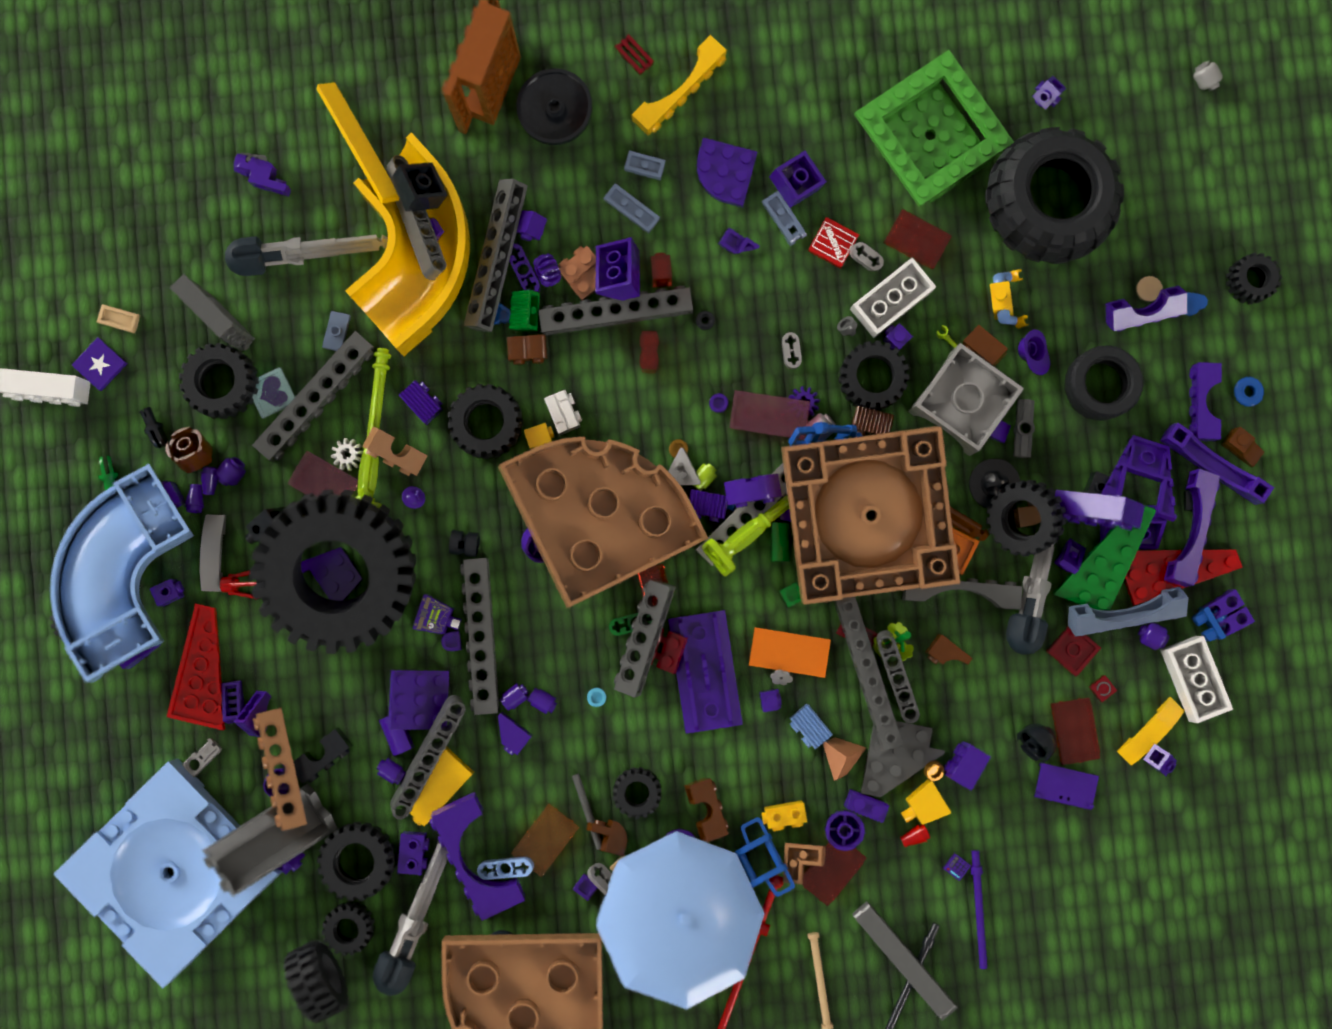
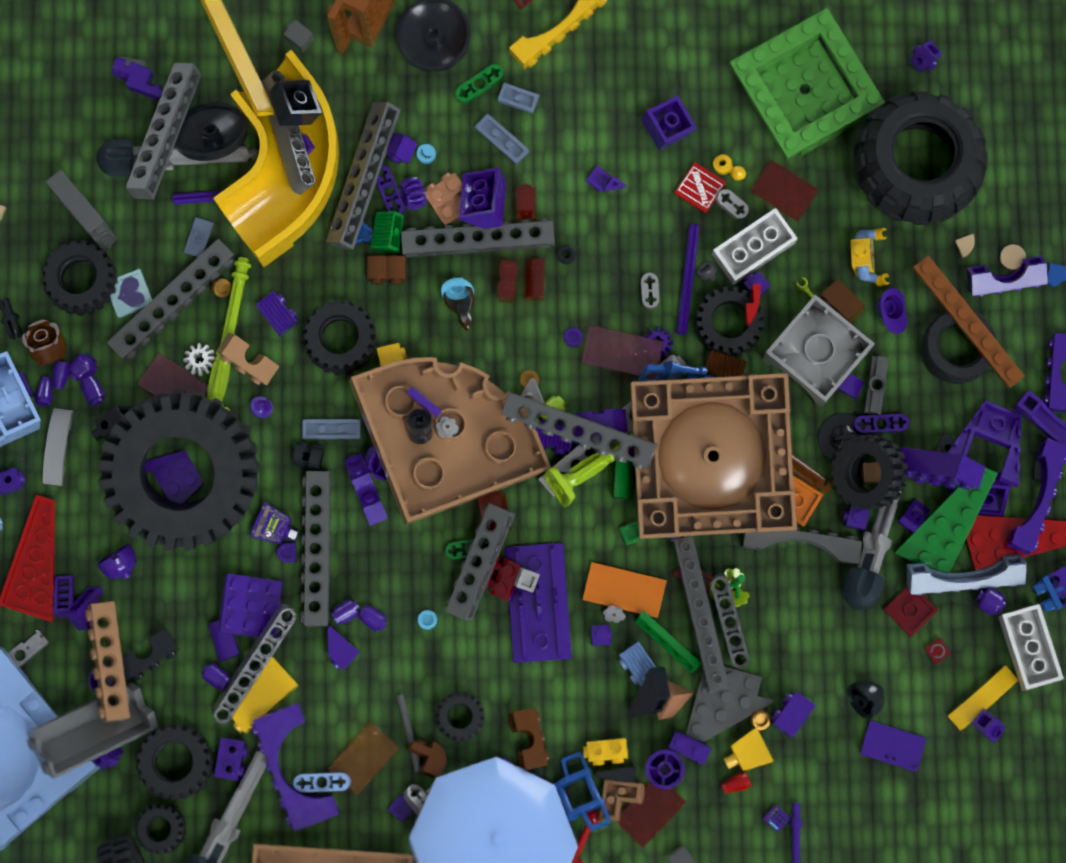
camera: 10 degrees right, 5 degrees down
red plant [220,570,256,599] -> none
white brick [544,390,582,435] -> none
dark purple plate [697,138,757,208] -> none
sand blue plate [762,191,807,246] -> none
reddish brown arch [925,634,973,665] -> none
clear red piece [1051,697,1100,765] -> none
none -> dark purple brick [81,376,106,406]
none -> dark purple cylinder [97,544,137,580]
none -> dark grey brick [126,63,201,200]
none -> dark purple axle [173,190,224,204]
none -> black dish [175,103,248,161]
none -> pearl gold tile [211,278,231,298]
none -> dark grey brick [284,20,314,53]
none -> sand blue plate [302,419,361,440]
none -> dark purple arch [344,453,388,526]
none -> dark purple tile [405,387,442,418]
none -> black wheel [407,409,433,444]
none -> medium azure tile [417,144,436,164]
none -> light grey plant [436,416,459,438]
none -> piece [441,277,474,331]
none -> green beam [456,64,503,104]
none -> dark grey brick [502,392,658,469]
none -> light grey plate [514,567,540,592]
none -> clear red brick [525,259,545,301]
none -> black slope [595,767,637,783]
none -> black slope [626,666,670,718]
none -> green tile [635,611,701,673]
none -> dark purple axle [677,224,699,335]
none -> yellow plate [713,155,746,181]
none -> red slope [745,284,761,326]
none -> dark purple brick [843,506,870,532]
none -> dark purple beam [853,414,909,434]
none -> dark orange plate [912,255,1025,389]
none -> tan tile [955,234,975,259]

